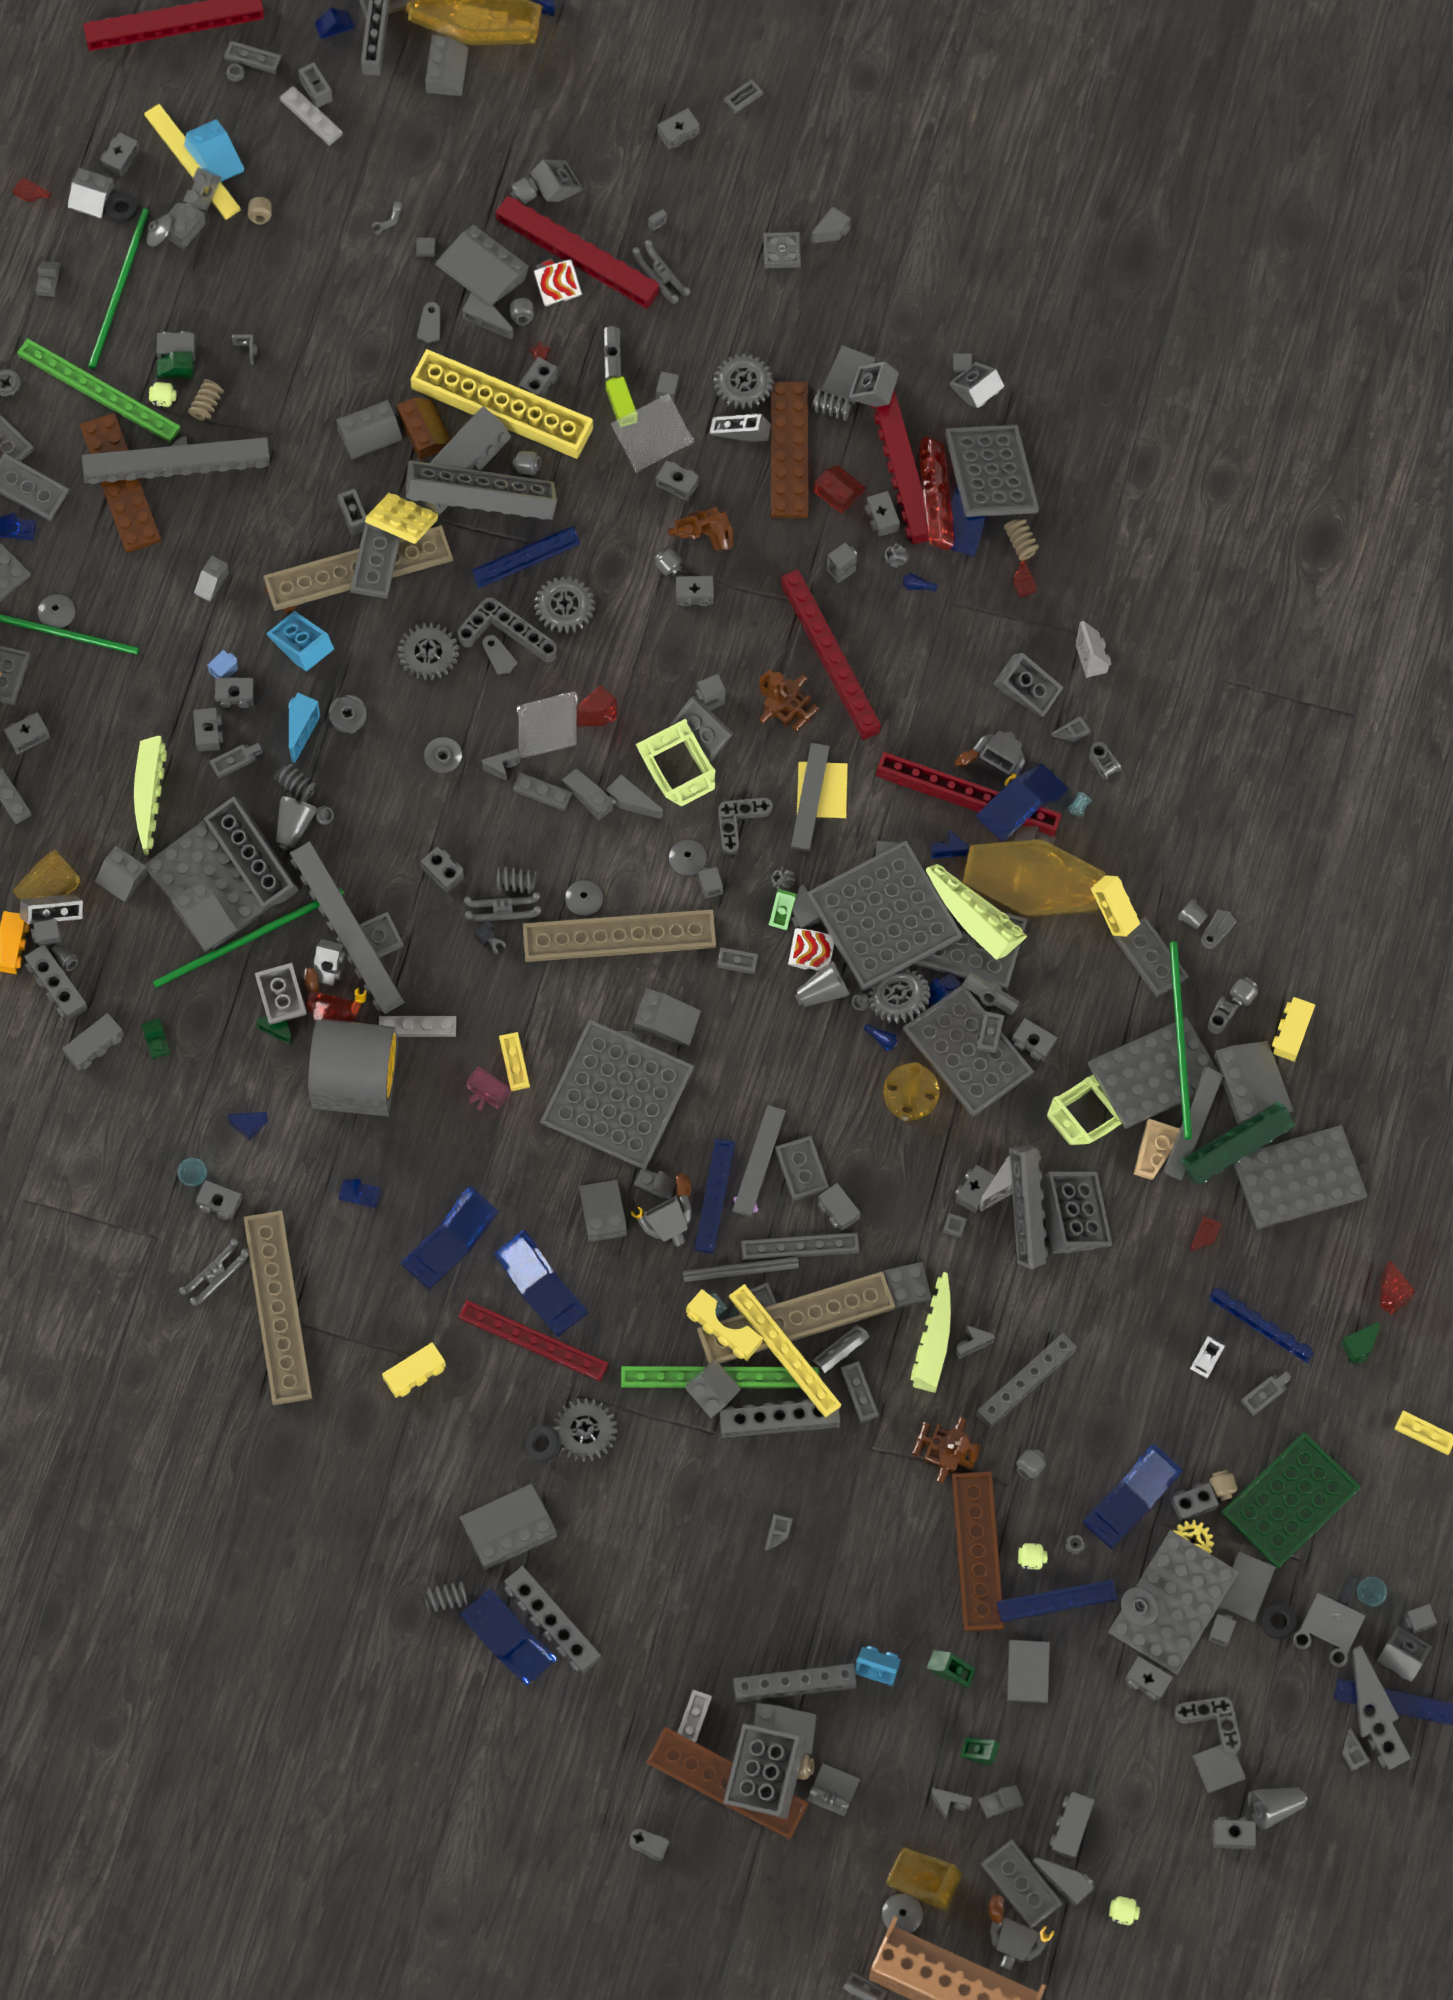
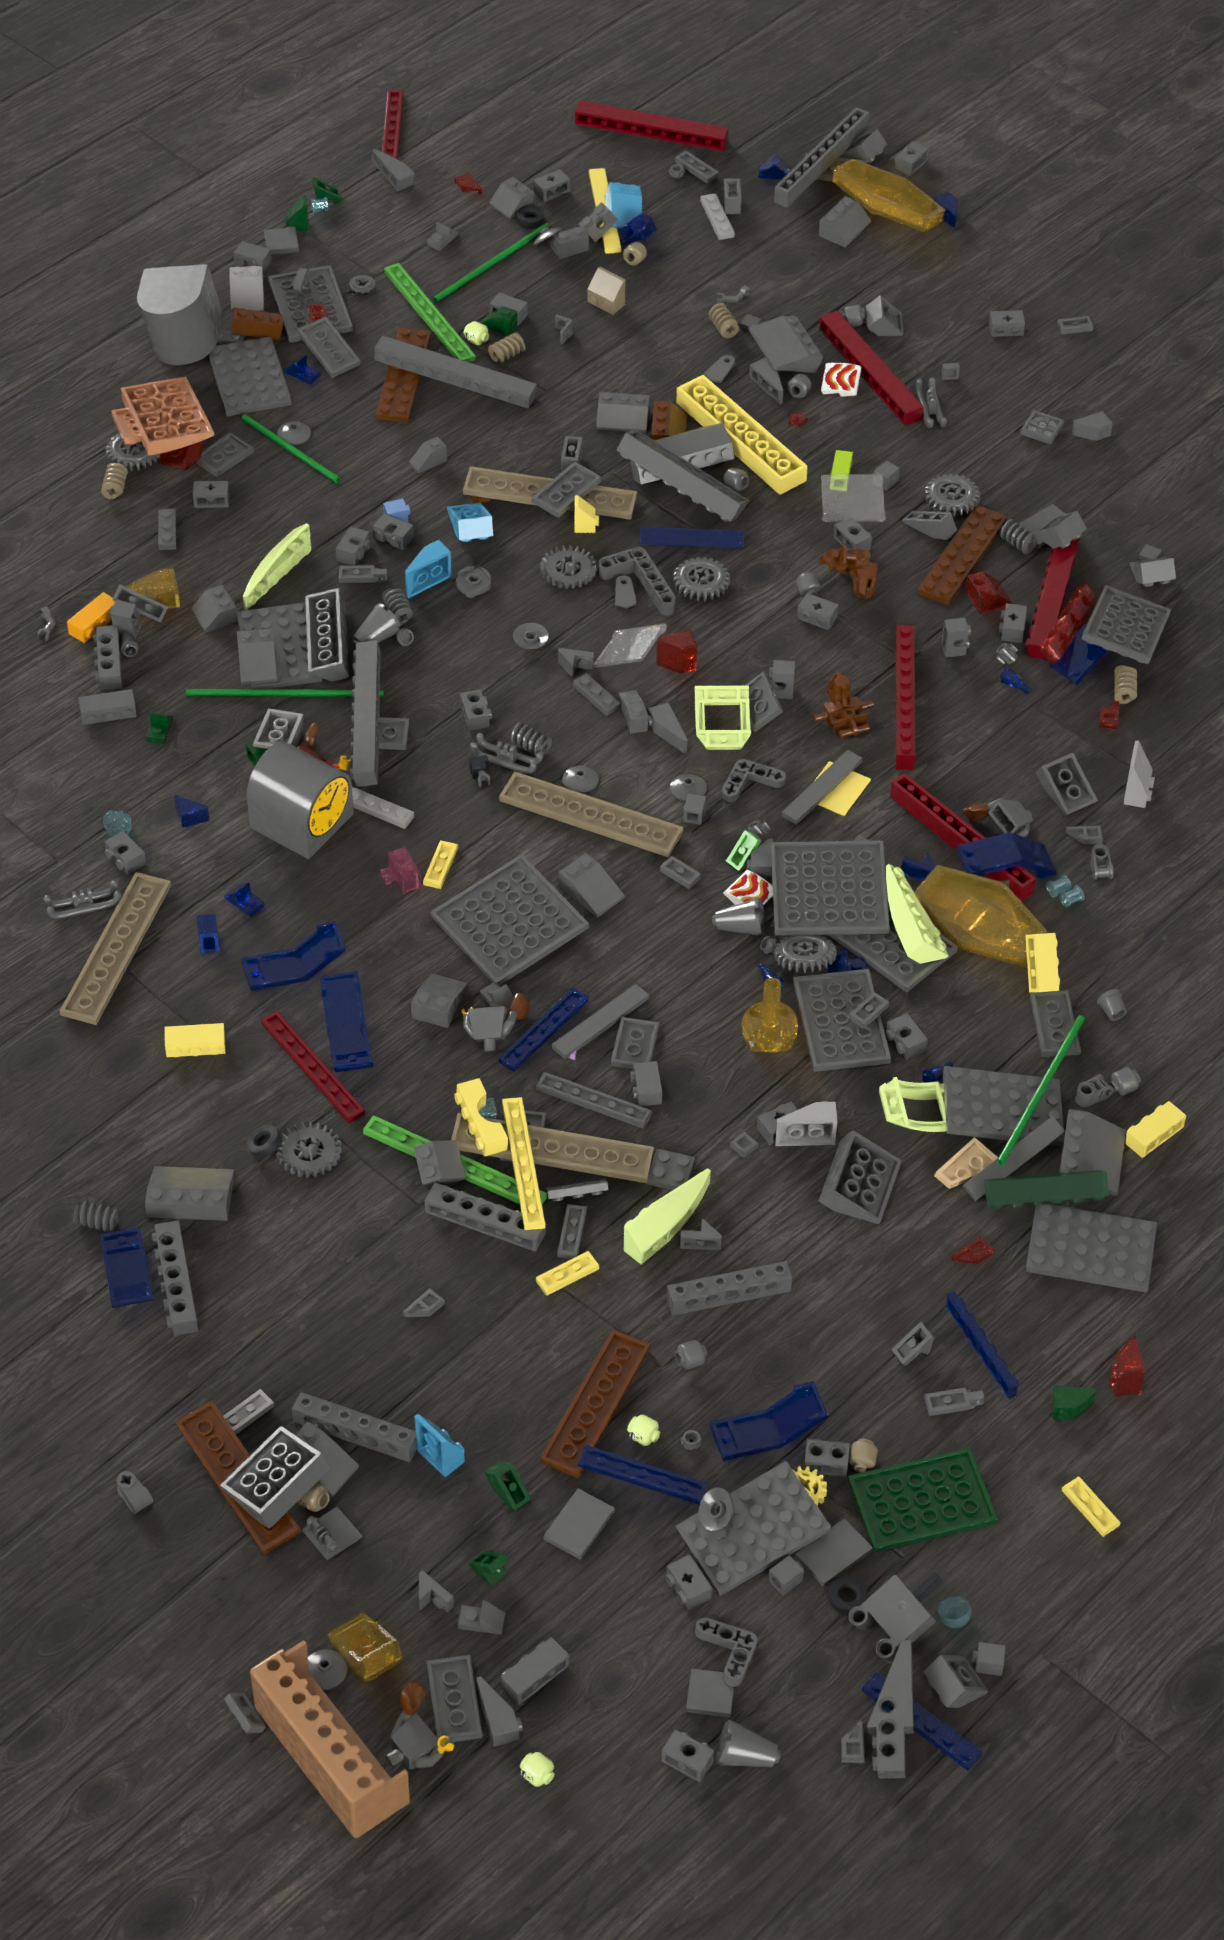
camera: 30 degrees right, 20 degrees down
dark grey brick [313,939,345,986] -> none
light yellow plate [365,493,439,544] -> none
dark grey brick [519,357,558,398] -> none
dark grey piece [604,326,621,381] -> none
dark grey axle [683,1257,799,1282] -> none
reddish brown piece [911,1417,981,1484] -> none
dark grey piece [962,972,1020,1015] -> none
dark grey slope [1009,1145,1048,1269] -> none
dark grey piece [1201,909,1237,949] -> none
none -> clear blue slope [197,913,220,954]
none -> light yellow tile [536,1251,599,1296]
none -> light yellow slope [575,495,599,533]
none -> slope [588,267,625,315]
none -> clear blue slope [617,213,657,244]
none -> dark tan piece [709,303,739,338]
none -> clear blue cone [922,1061,953,1083]
none -> clear light blue bush [1059,885,1084,908]

